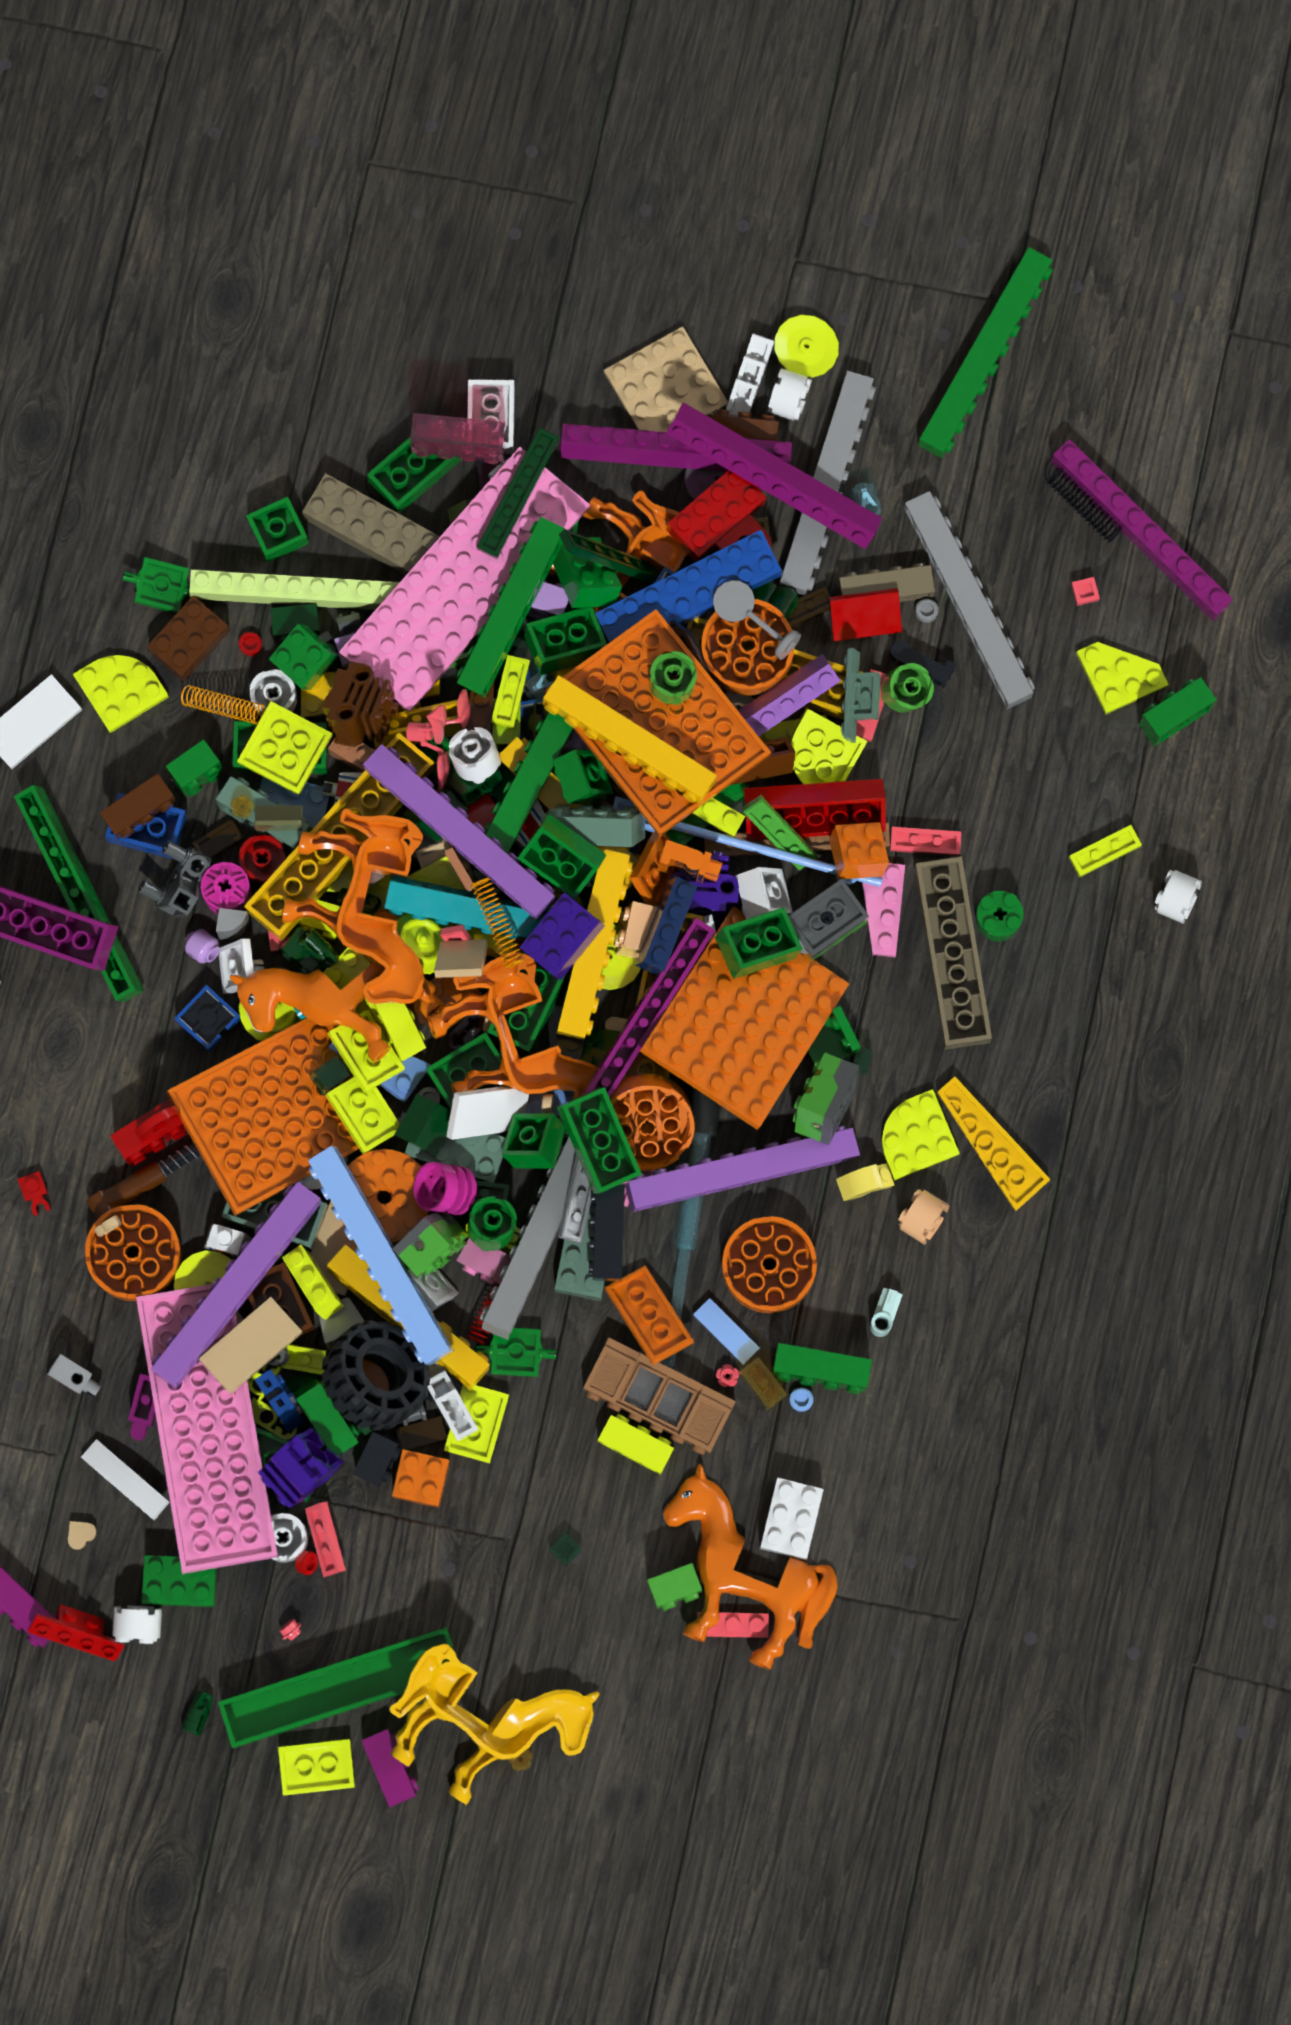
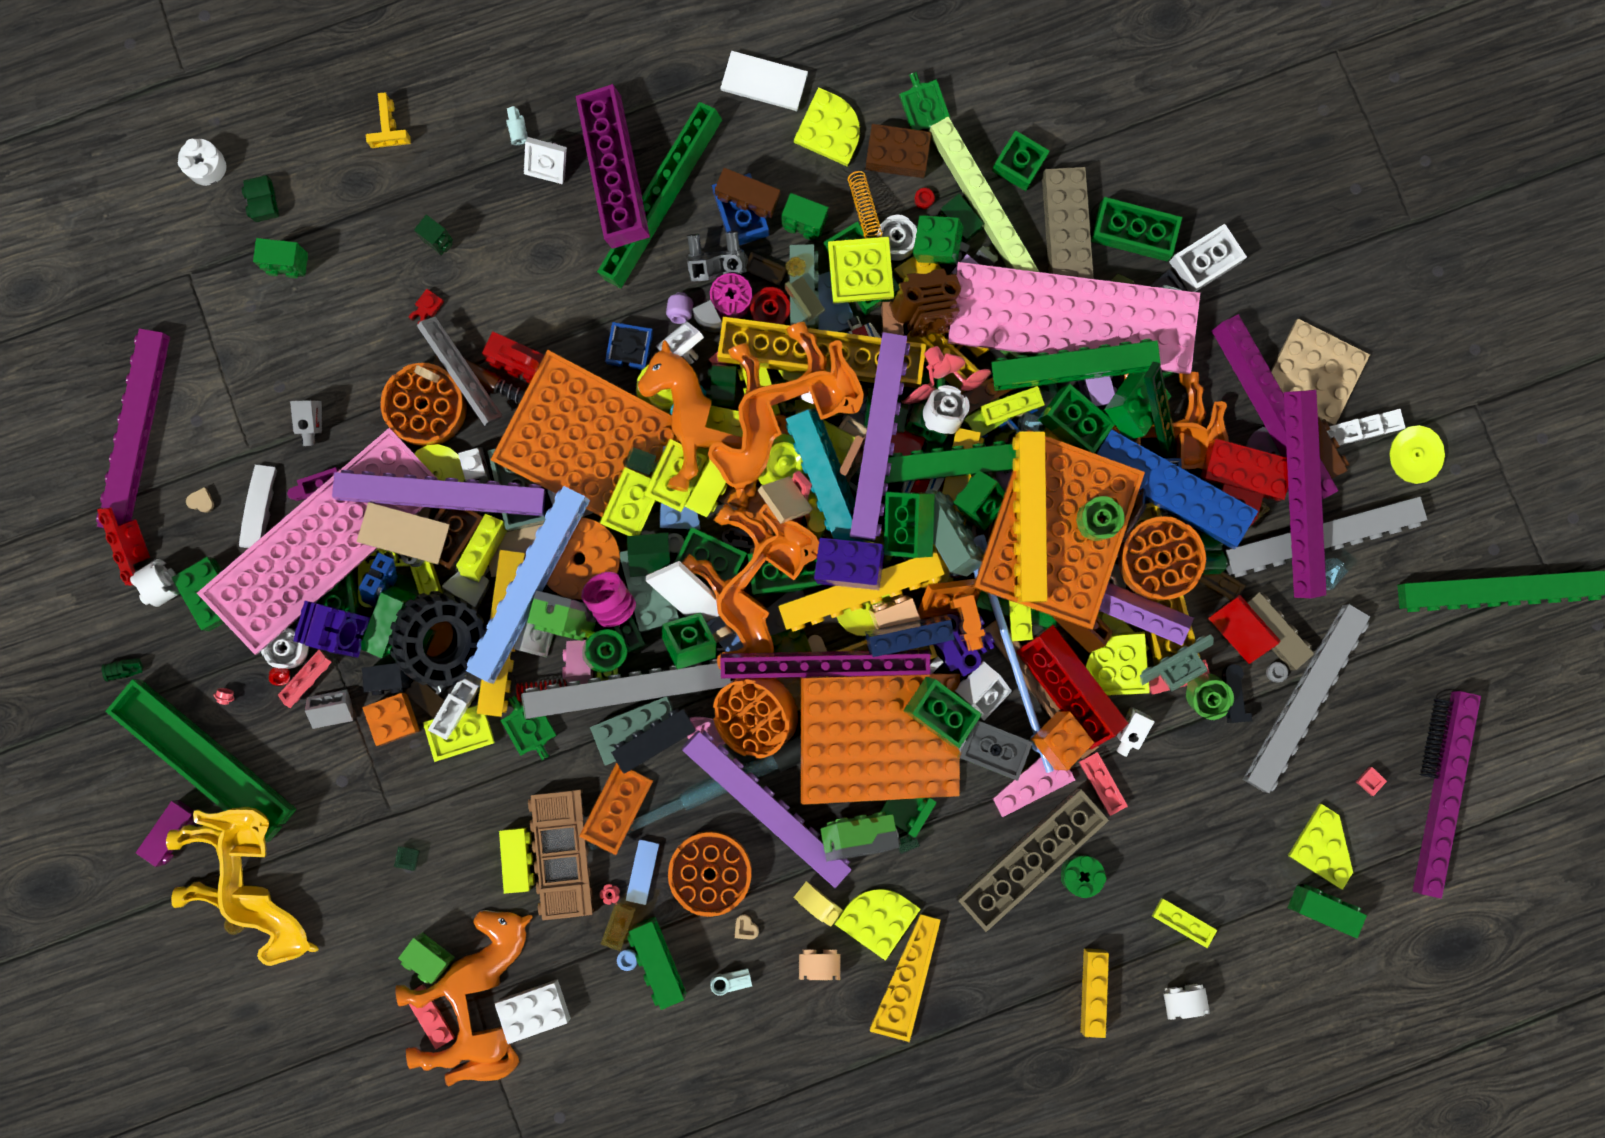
camera: 55 degrees right, 5 degrees up
neon yellow plate [278,1739,355,1796] -> none
dark green hinge [298,927,339,968] -> none
clear pink brick [410,413,506,464] -> none
light orange piece [470,878,525,968] -> none
dark green tile [477,427,560,559] -> none
green brick [556,1087,642,1194] -> none
light grey tile [558,1154,592,1244] -> none
light grey piece [713,581,801,660] -> none
bright green tile [742,795,818,870] -> none
white brick [767,368,812,421] -> none
none -> light grey brick [305,690,353,729]
none -> light grey plate [417,317,503,426]
none -> tan tile [735,914,759,939]
none -> yellow brick [1081,949,1109,1038]
none -> white torso [1117,707,1154,757]

